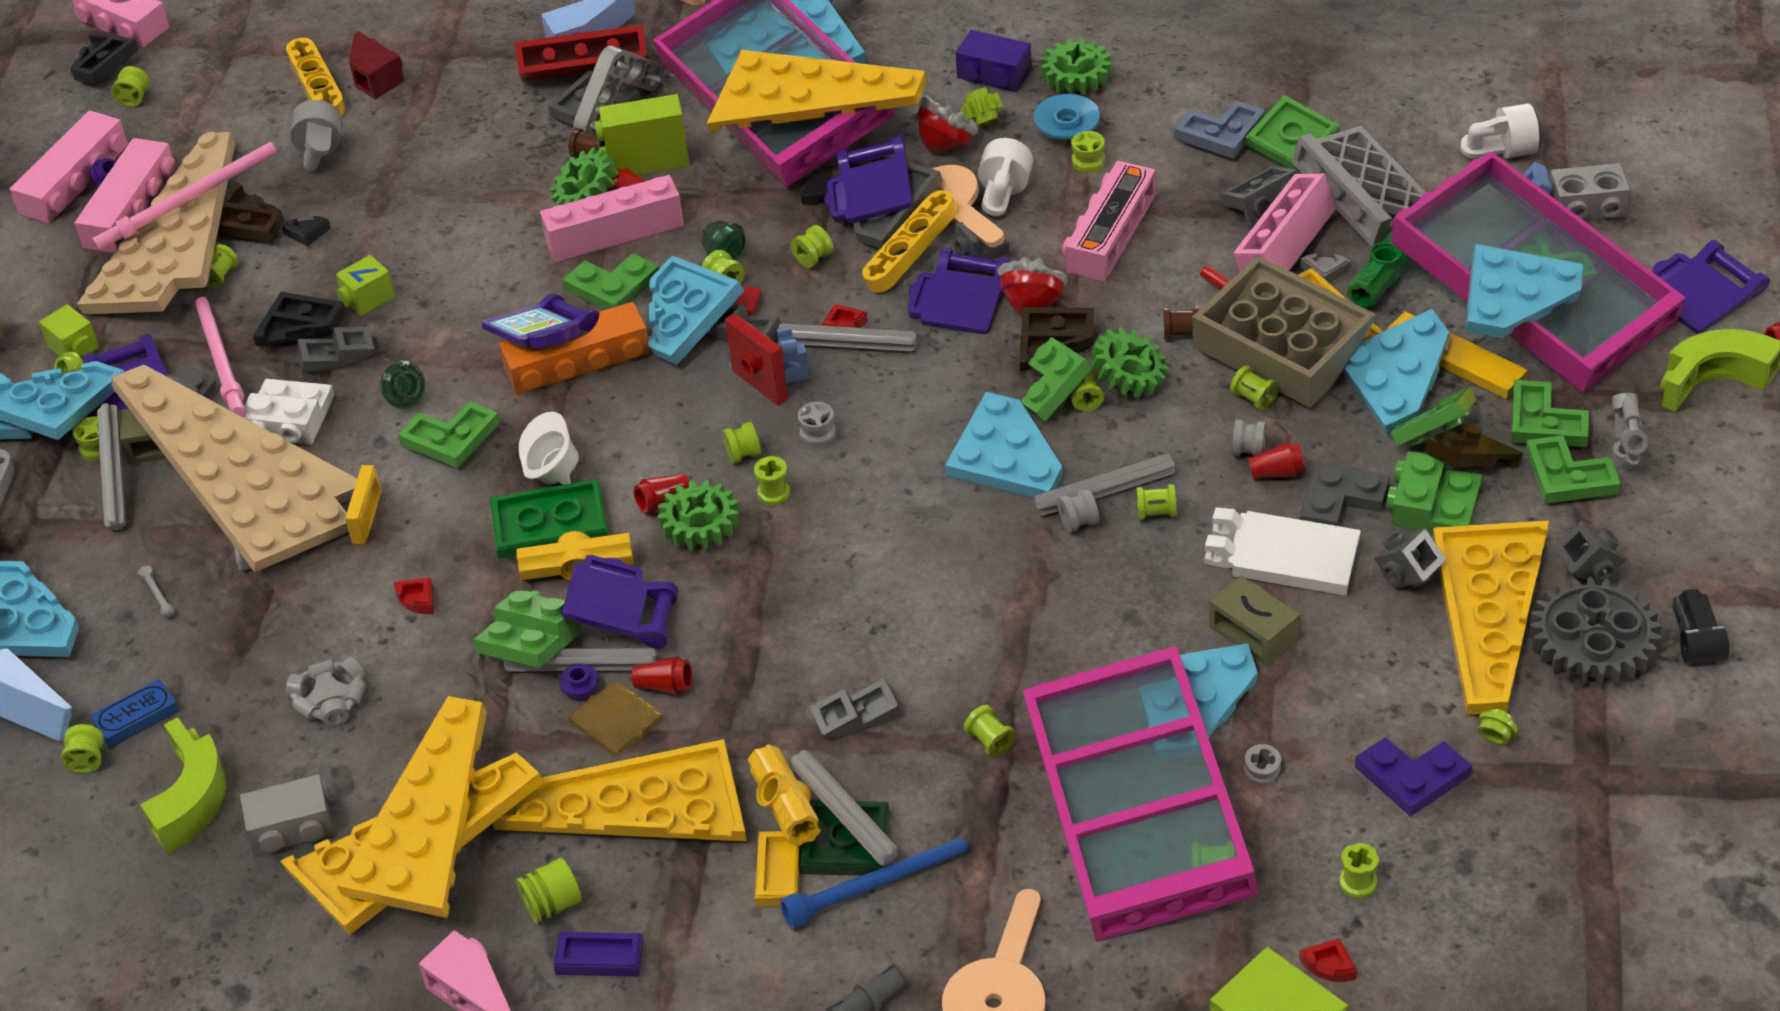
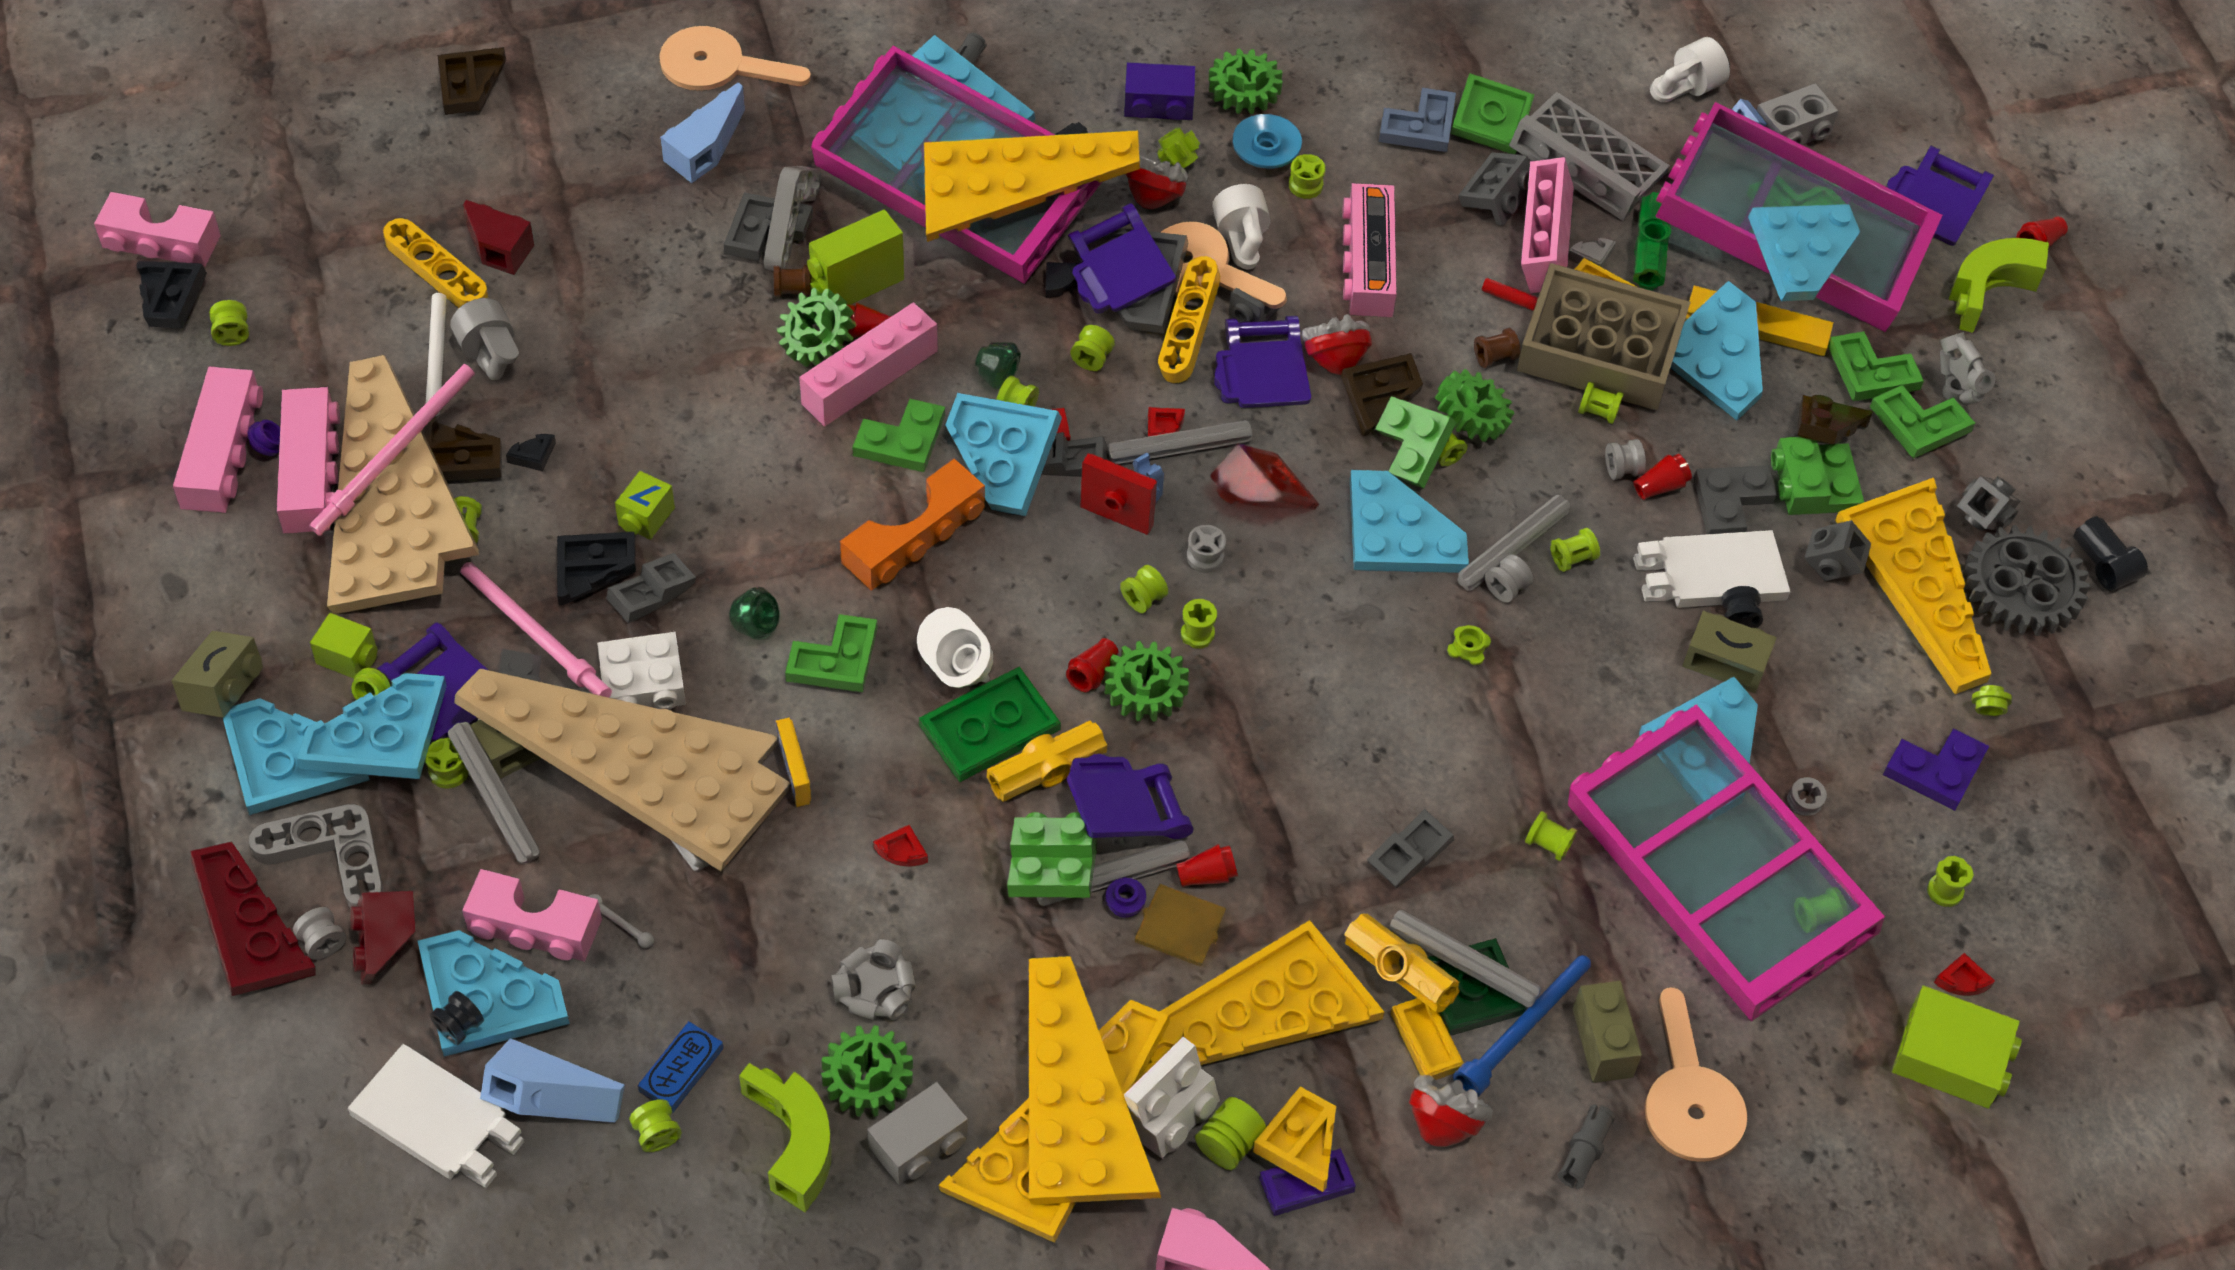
camera: 30 degrees left, 10 degrees up
dark purple piece [482,293,599,348] -> none
red brick [514,25,648,82] -> none
bright green plate [1391,387,1477,446] -> none
none -> white bar [426,293,447,417]
none -> bright pink arch [462,869,602,962]
none -> bright green gear [821,1025,913,1117]
none -> white plate [1124,1037,1220,1158]
none -> clear red slope [1210,444,1320,510]
none -> yellow wing [1253,1086,1336,1192]
none -> hair [1409,1075,1493,1147]
none -> lime plate [1447,625,1491,665]
none -> olive brick [1573,981,1642,1083]
none -> black wheel [1722,586,1763,628]

